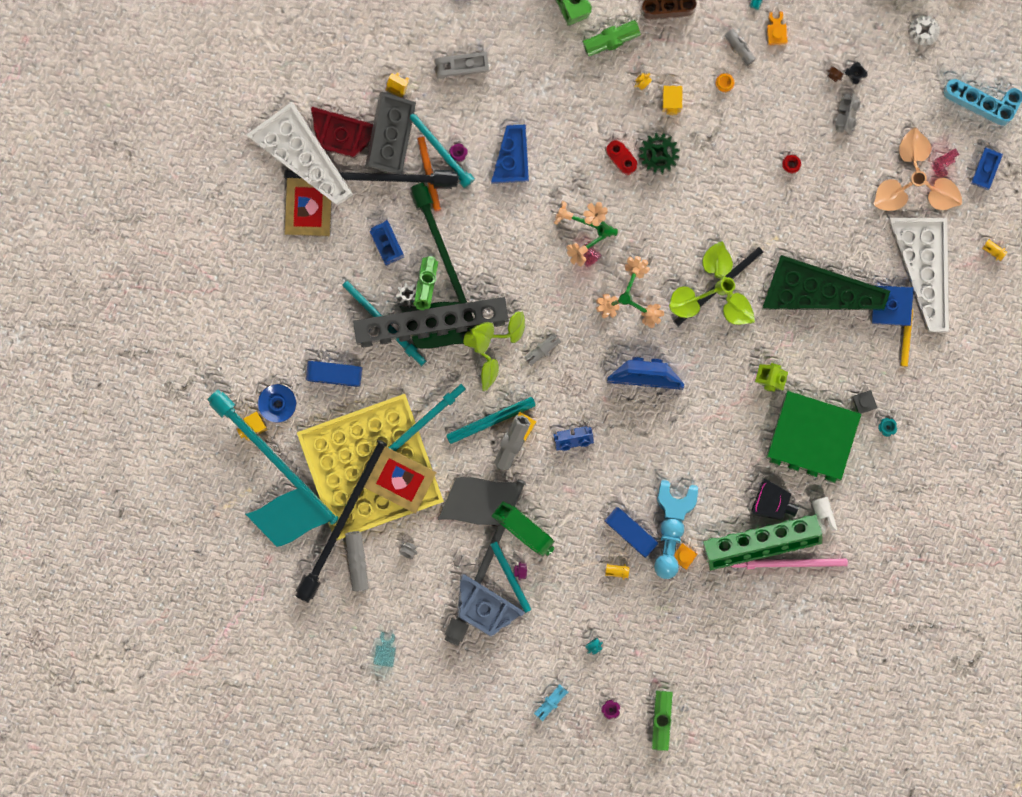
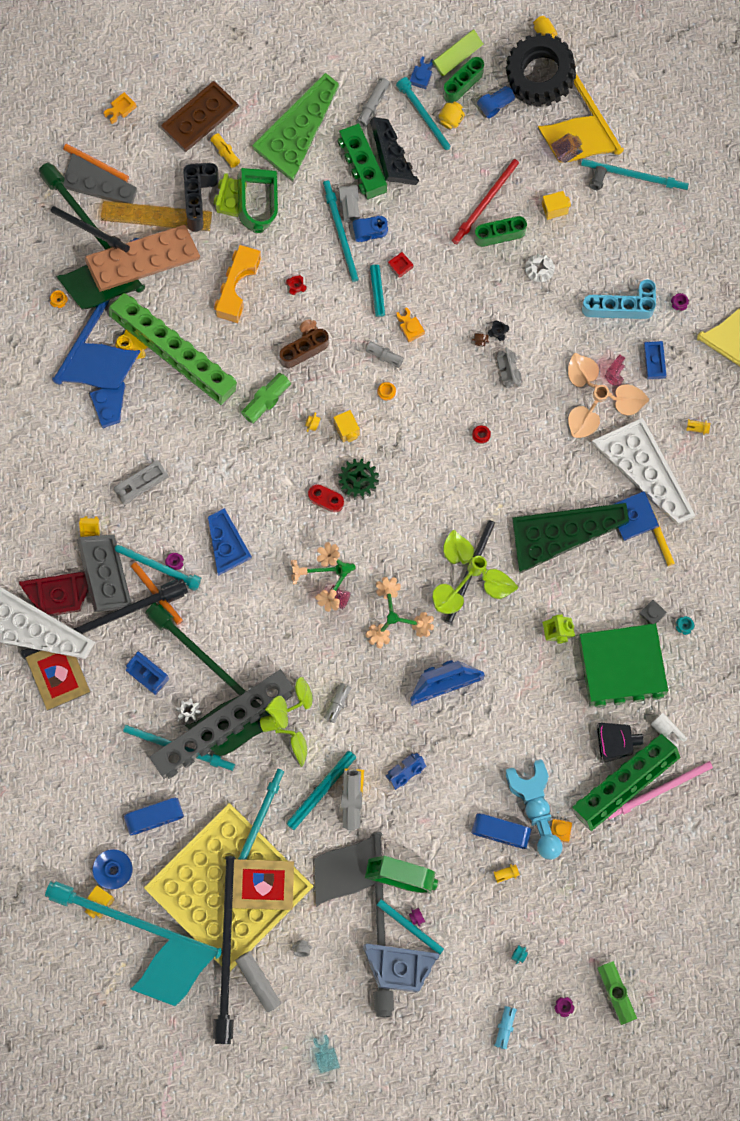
camera: 30 degrees left, 10 degrees down
bright green piece [413,256,438,311] -> none

